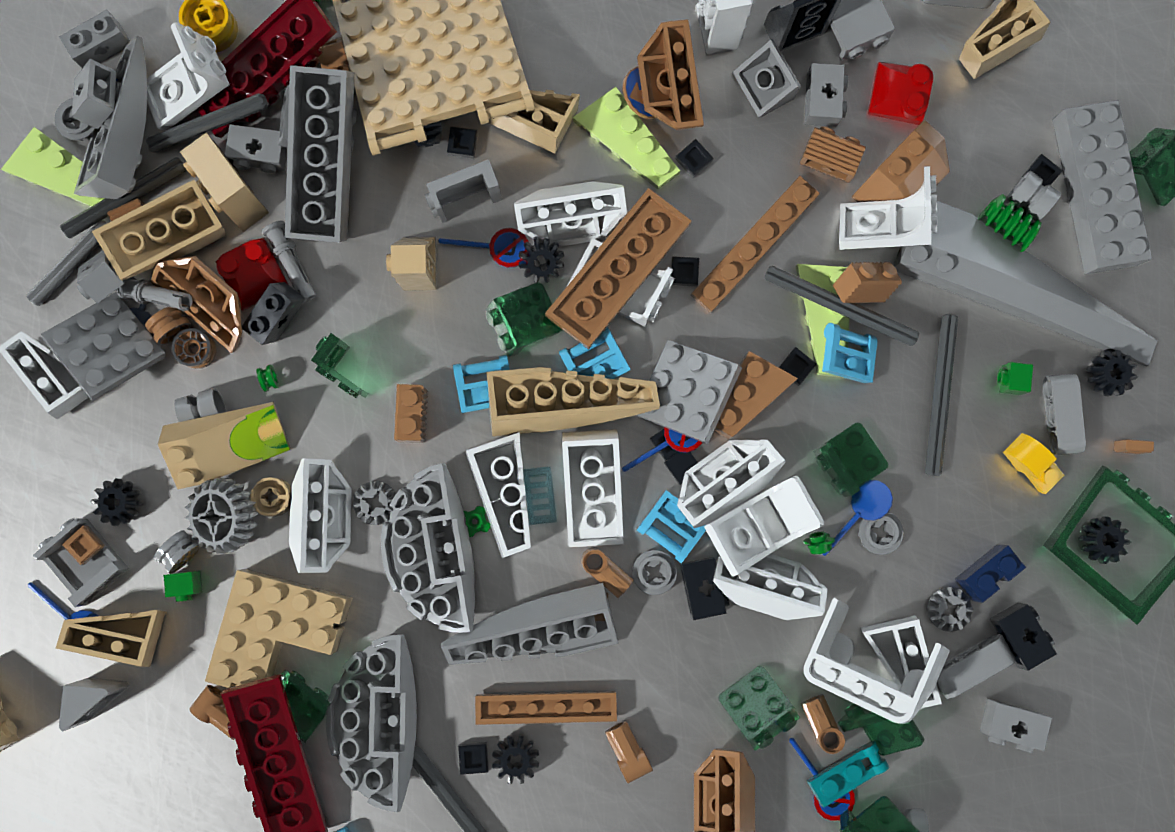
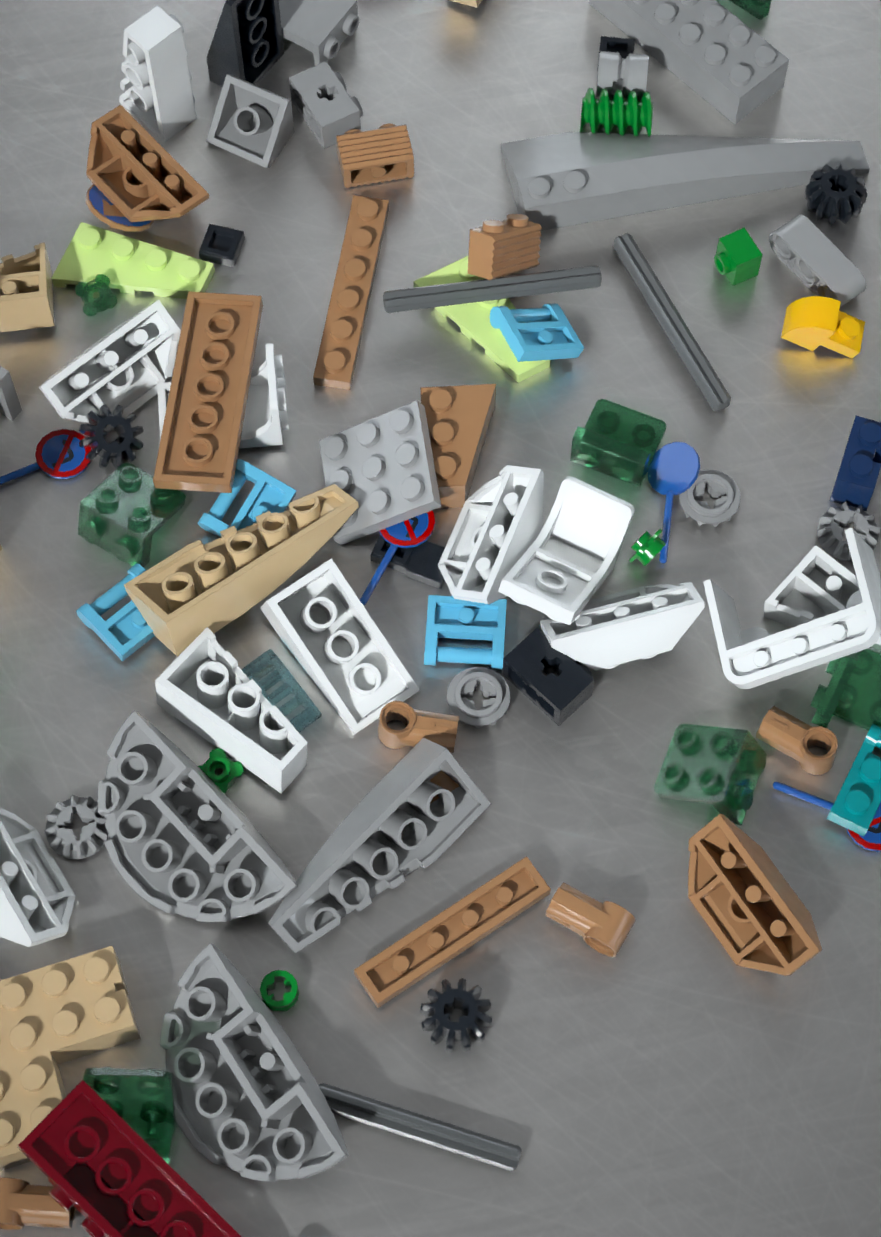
camera: 30 degrees left, 20 degrees down
medium nougat brick [394,384,428,443] -> none
black tile [458,742,489,775] -> none
black tile [671,256,699,286] -> none
black tile [779,347,817,386] -> none
white bracket [839,166,937,250] -> none
medium nougat wedge [852,120,950,202] -> none
red slope [867,62,933,125] -> none
none -> clear green plate [75,274,117,316]
none -> green bush [260,970,299,1013]

